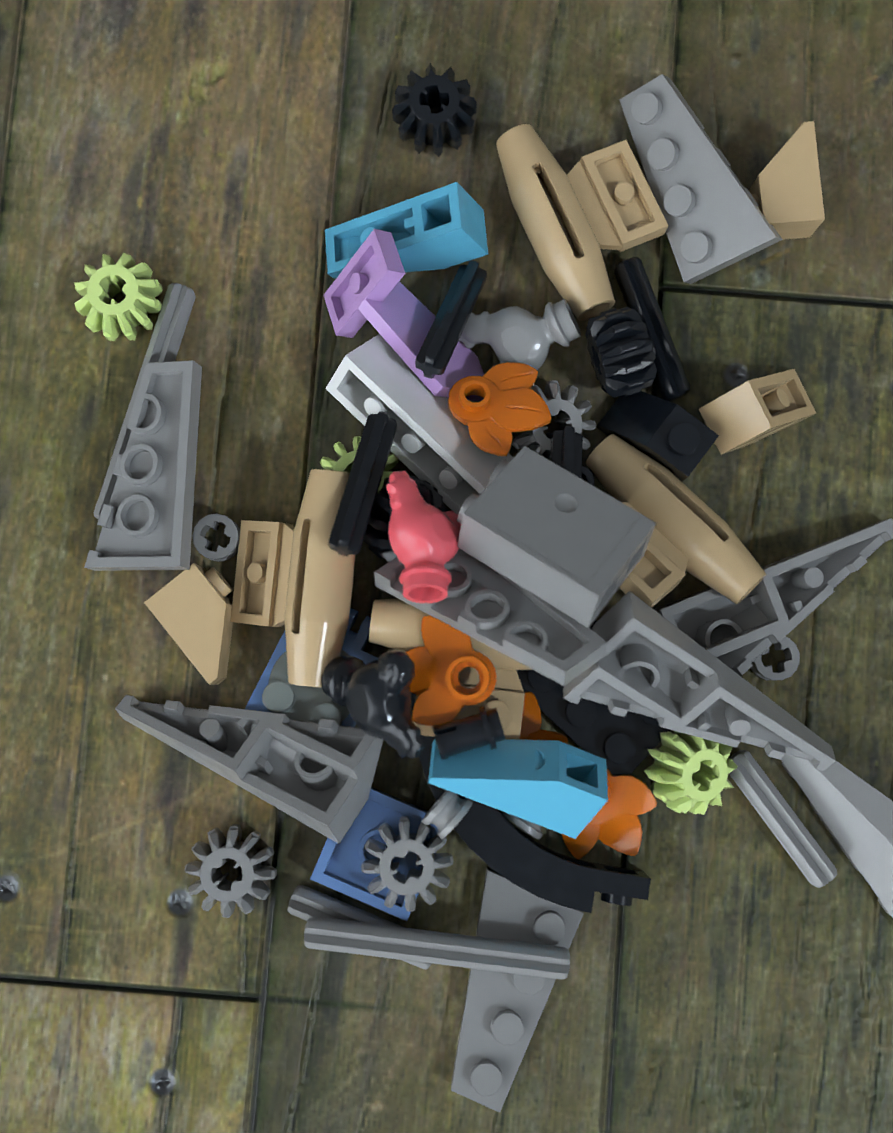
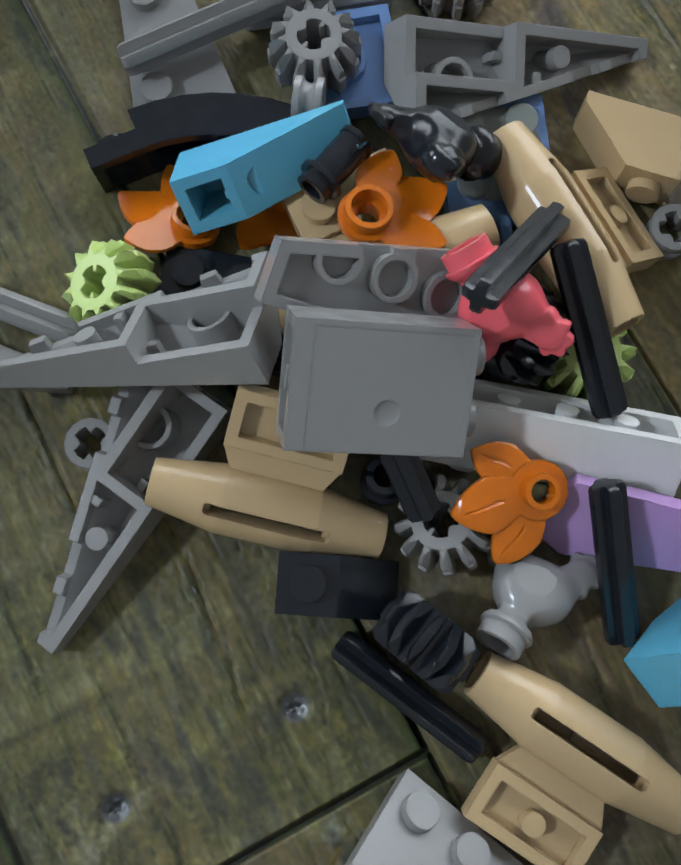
camera: 150 degrees right, 5 degrees down
tan slope [699,369,816,455] -> none
none -> black axle [462,201,571,314]

